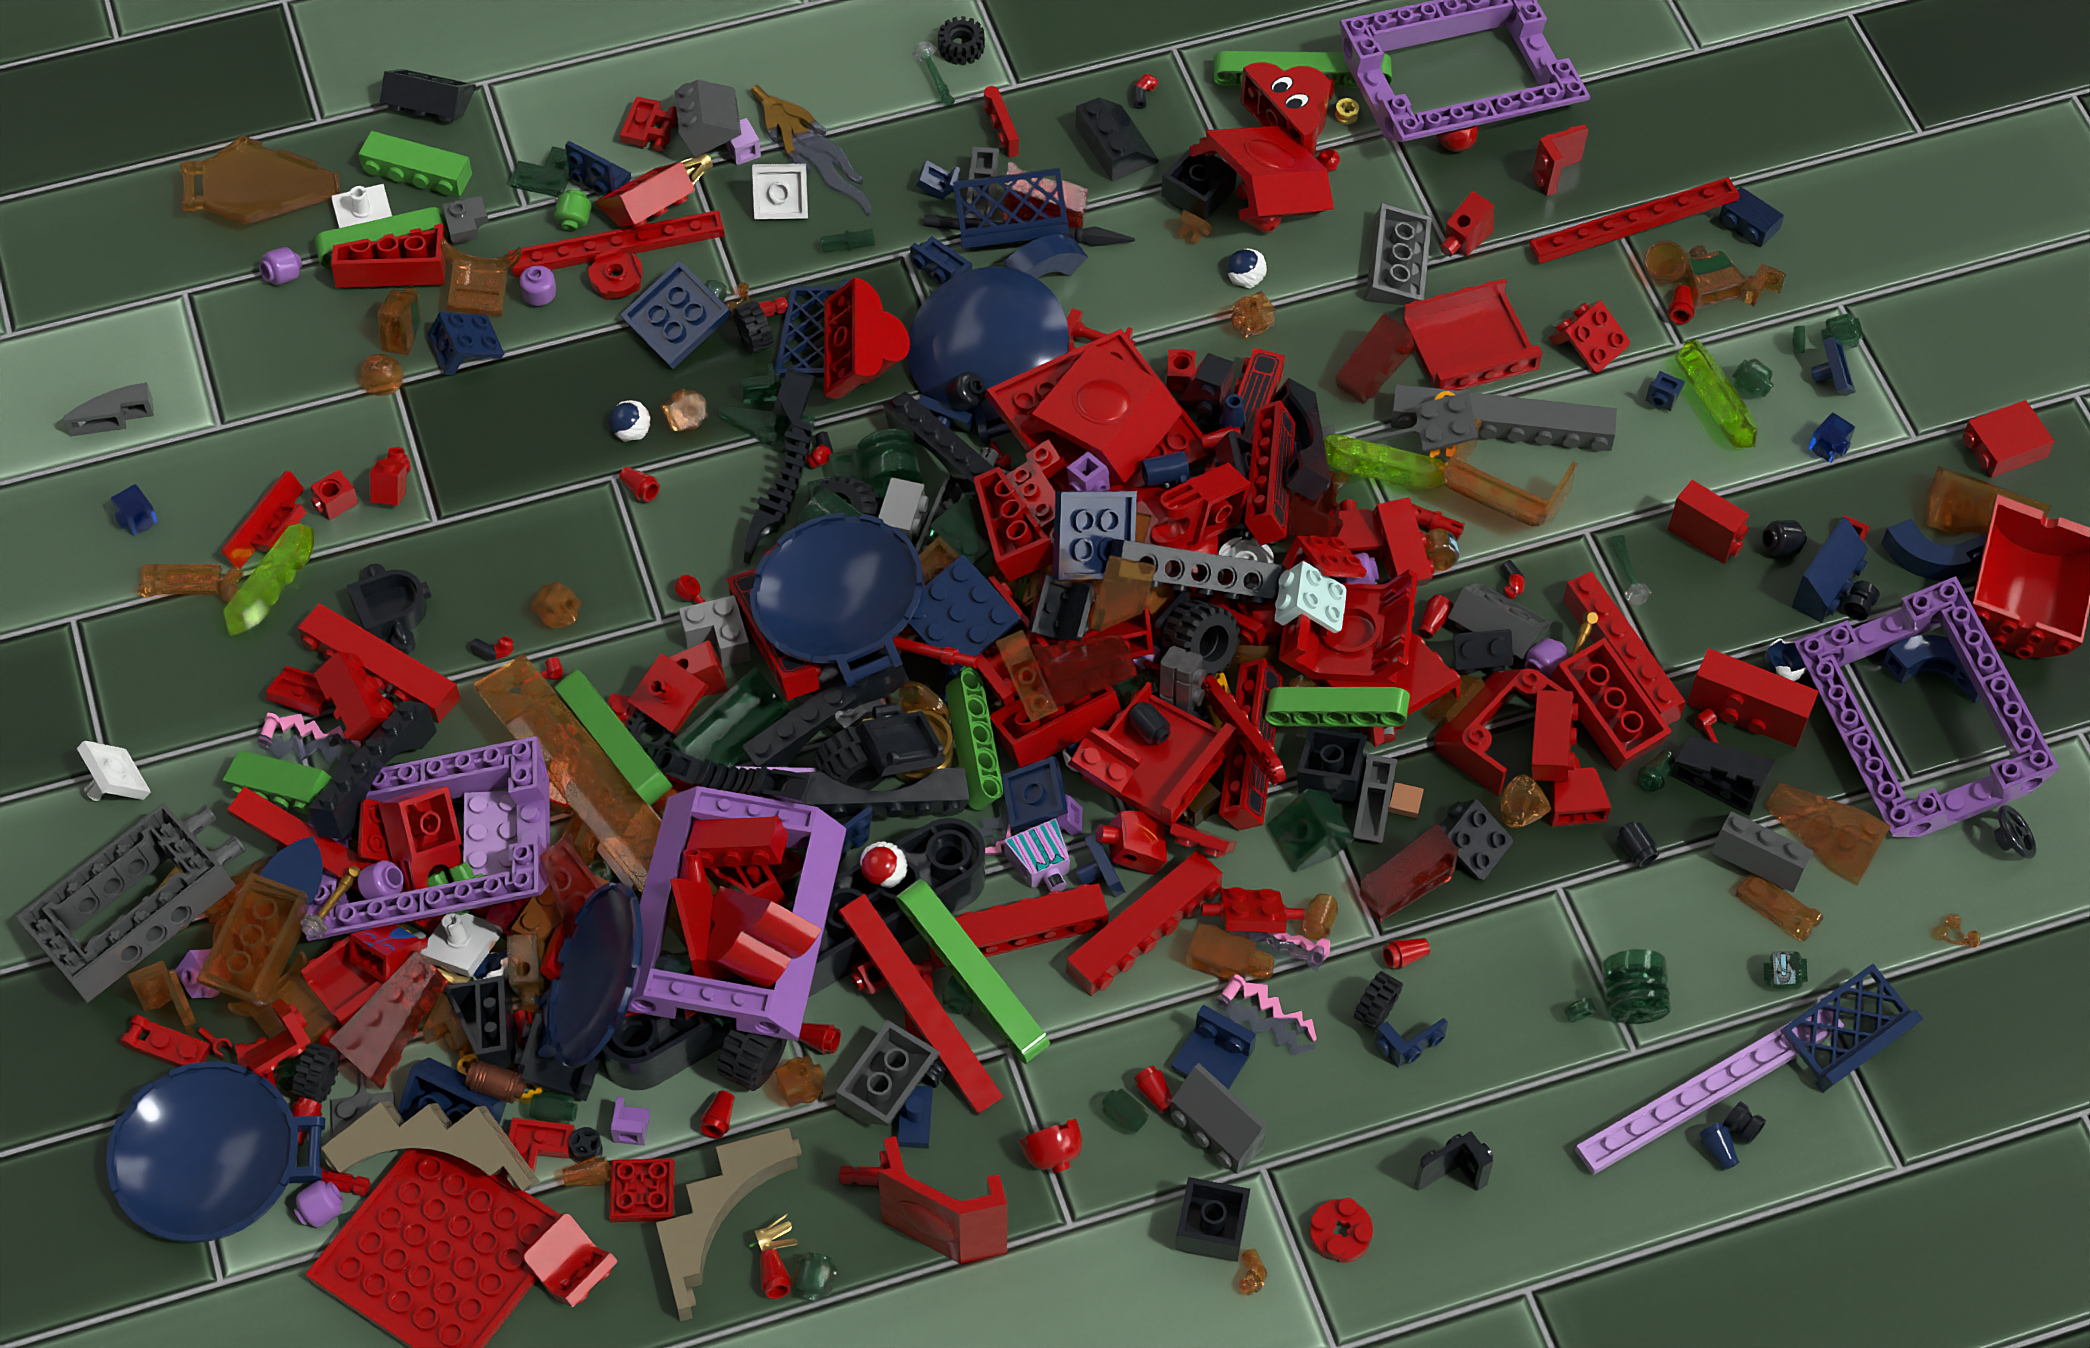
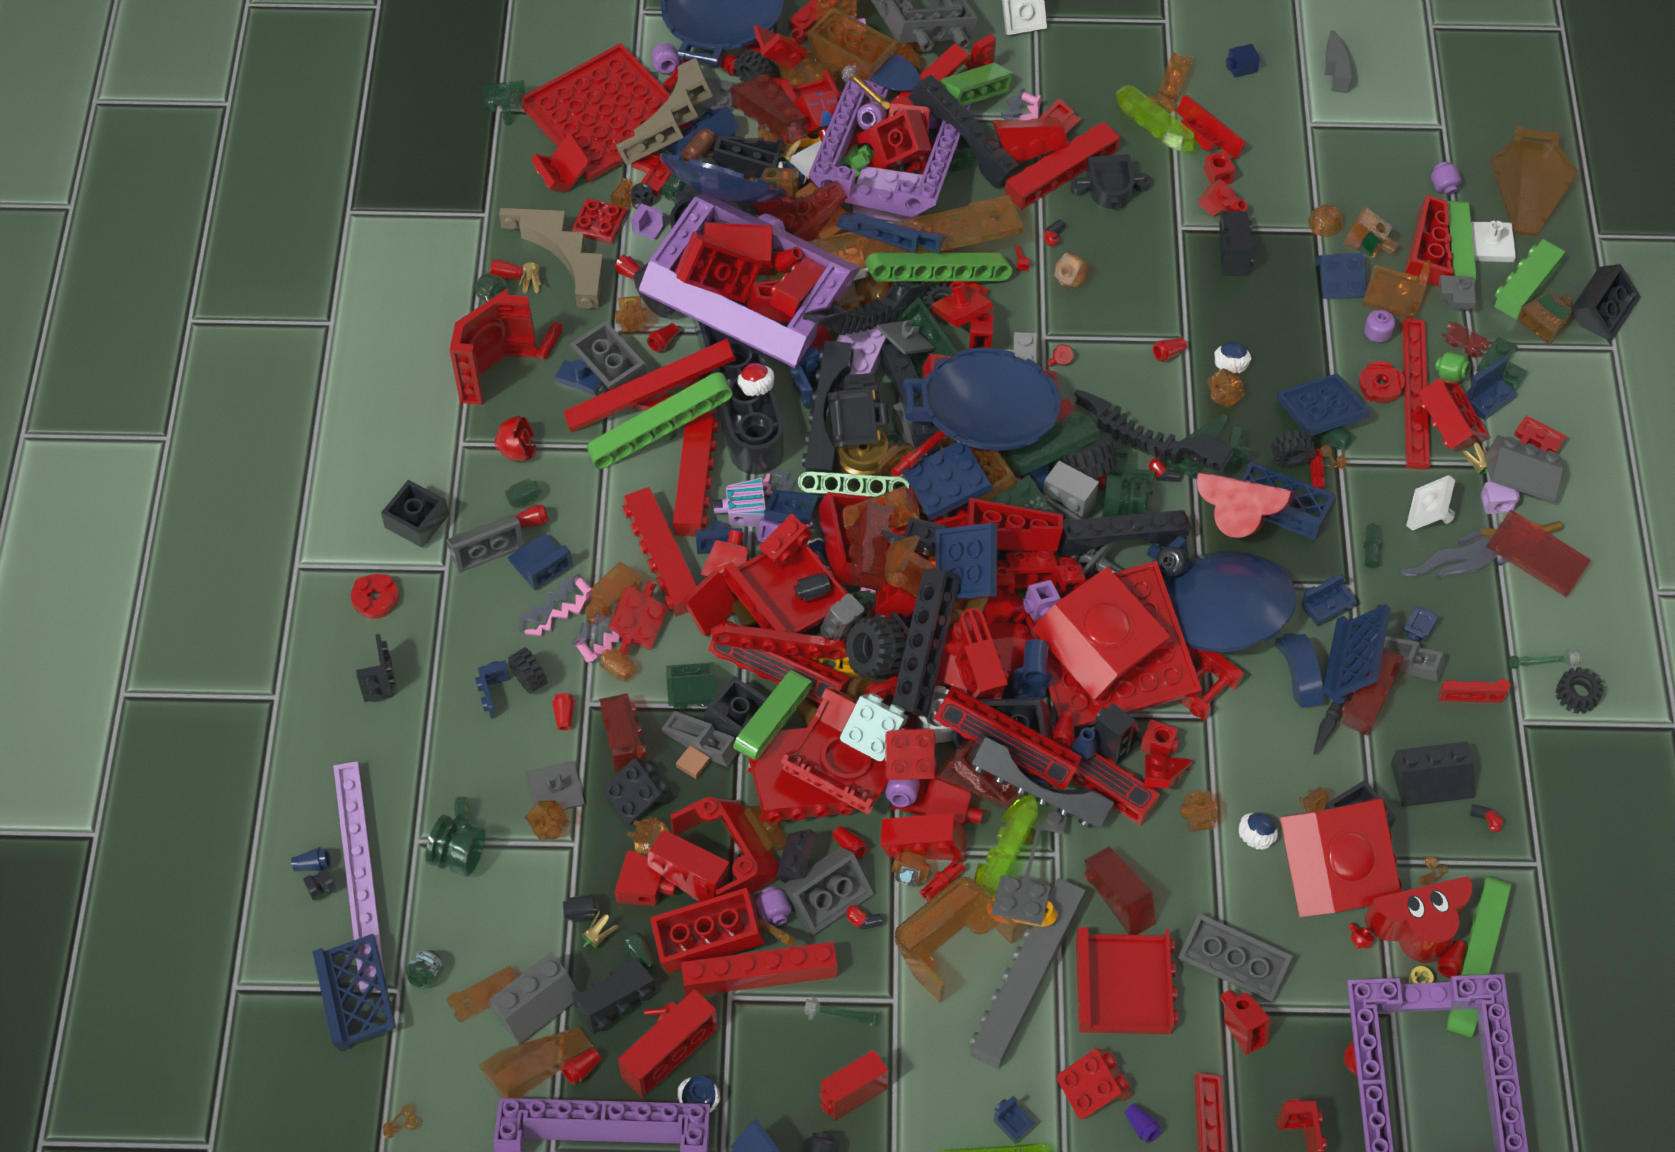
camera: 110 degrees right, 0 degrees up
clear orange arm [1239,1248,1267,1295] -> none
none -> clear orange brick [525,800,570,840]
none -> dark grey piece [526,761,585,816]
none -> red cone [561,1048,601,1084]
none -> pearl gold piece [582,911,618,948]
none -> dark blue wedge [836,212,947,253]
none -> dark grey piece [876,320,934,354]
none -> red wing [965,34,996,71]
none -> dark purple cone [1124,1103,1162,1143]
none -> red wing [1144,753,1192,789]
none -> black wedge [1219,211,1254,276]
none -> clear orange piece [1419,856,1449,886]
none -> clear red hinge [1441,321,1490,358]
none -> clear red tile [1486,510,1591,597]
none -> clear orange torso [1517,293,1572,345]

